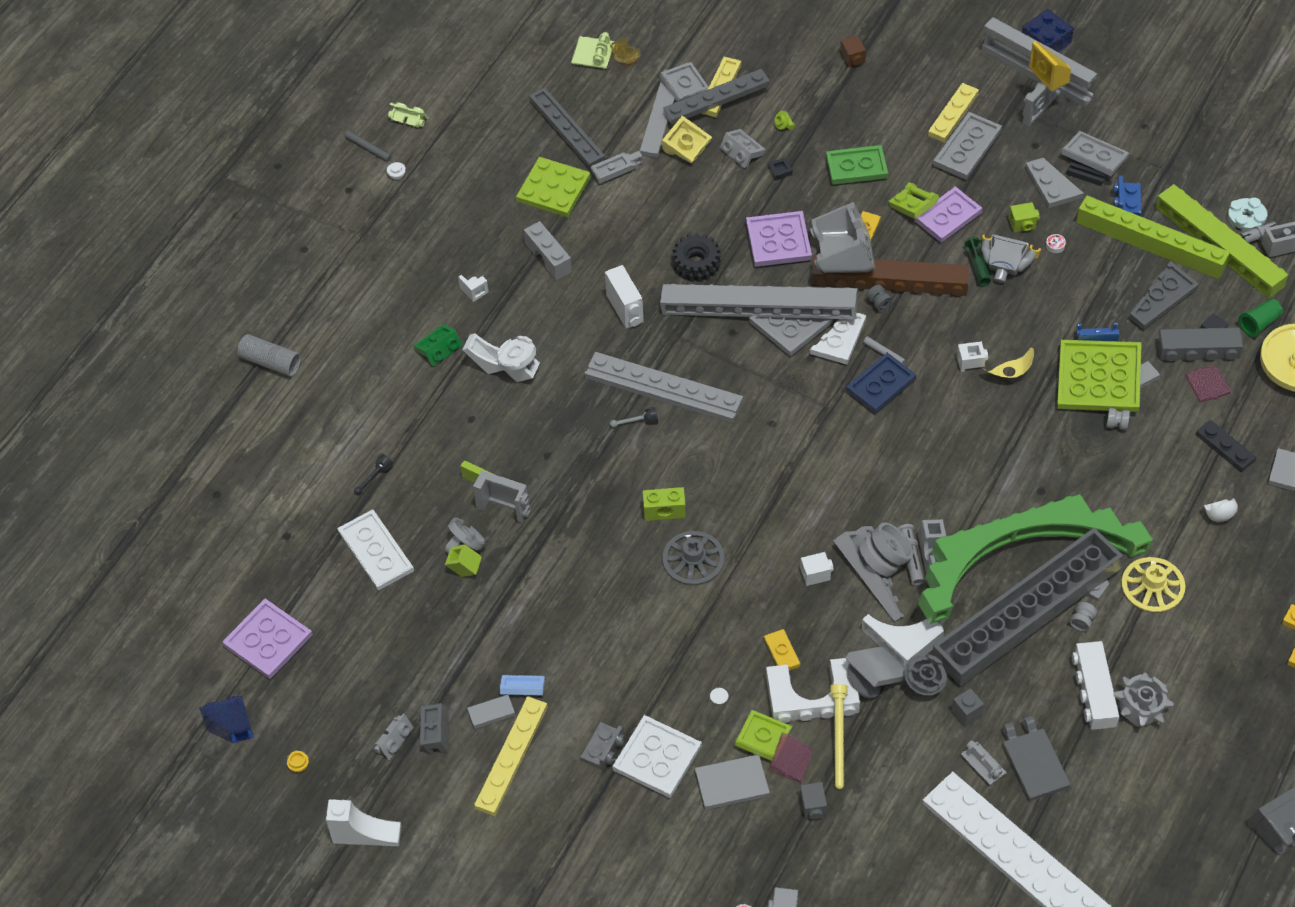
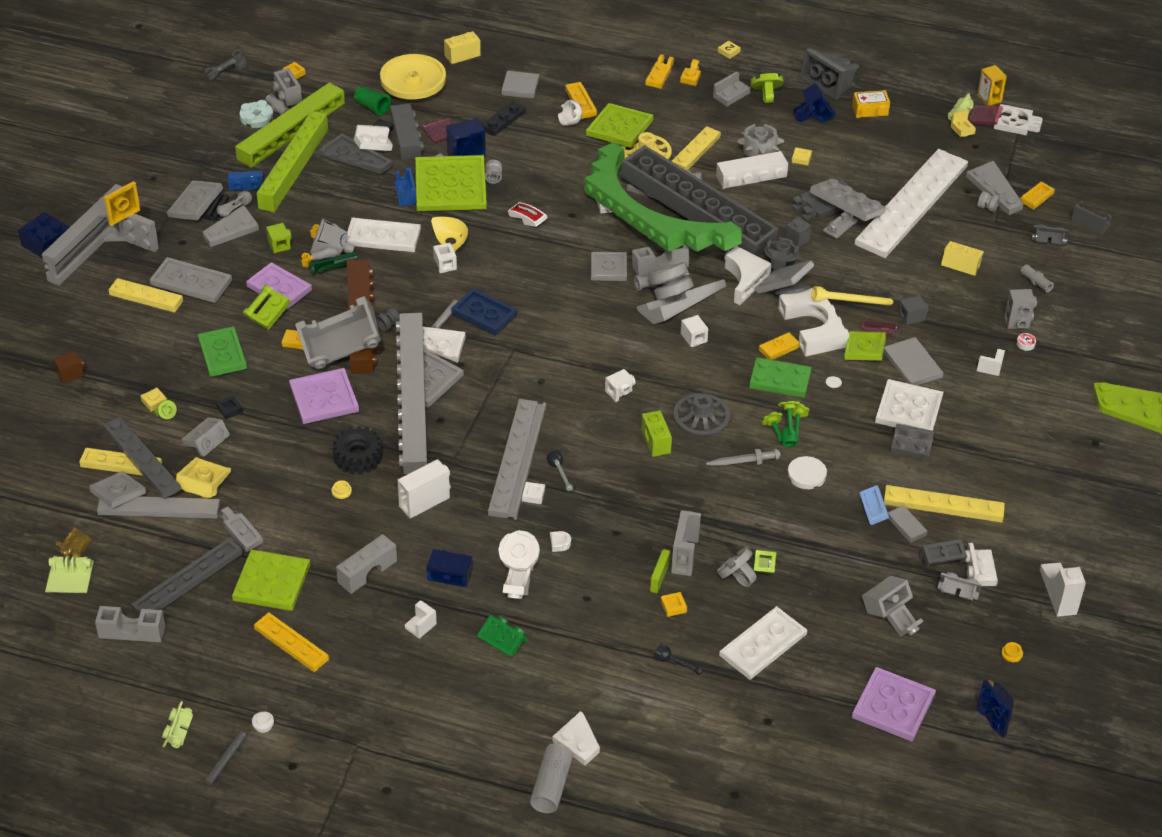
camera: 105 degrees left, 10 degrees down
tile [1046,234,1066,253] -> none
none -> light grey arch [95,606,165,643]
none -> light yellow plate [141,388,167,412]
none -> light grey piece [217,191,252,217]
none -> yellow tile [254,612,329,672]
none -> light yellow plate [332,481,352,499]
none -> white tile [345,218,421,252]
none -> white bracket [354,125,393,151]
none -> clear blue brick [427,549,473,588]
none -> clear blue brick [446,118,486,157]
none -> slope [508,202,547,227]
none -> white tile [522,482,545,504]
none -> white tile [550,531,571,552]
none -> white wing [553,711,600,765]
none -> yellow plate [565,82,597,119]
none -> lime plate [586,103,653,148]
none -> light grey tile [591,252,627,281]
none -> white brick [605,369,636,402]
none -> yellow plate [660,592,687,617]
none -> light yellow plate [671,126,721,170]
none -> light grey sword [706,449,781,465]
none -> light grey bracket [713,72,750,106]
none -> bright green plate [749,357,812,398]
none -> lime tile [751,73,784,103]
none -> plant [762,401,809,447]
none -> white tile [788,456,827,490]
none -> light yellow tile [792,148,812,165]
none -> clear blue brick [793,83,836,123]
none -> light grey plate [810,179,886,221]
none -> yellow brick [852,90,890,118]
none -> light grey brick [862,576,913,618]
none -> light grey bracket [886,604,923,637]
none -> light yellow hinge [941,241,984,276]
none -> white bracket [964,543,998,586]
none -> white panel [977,349,1005,376]

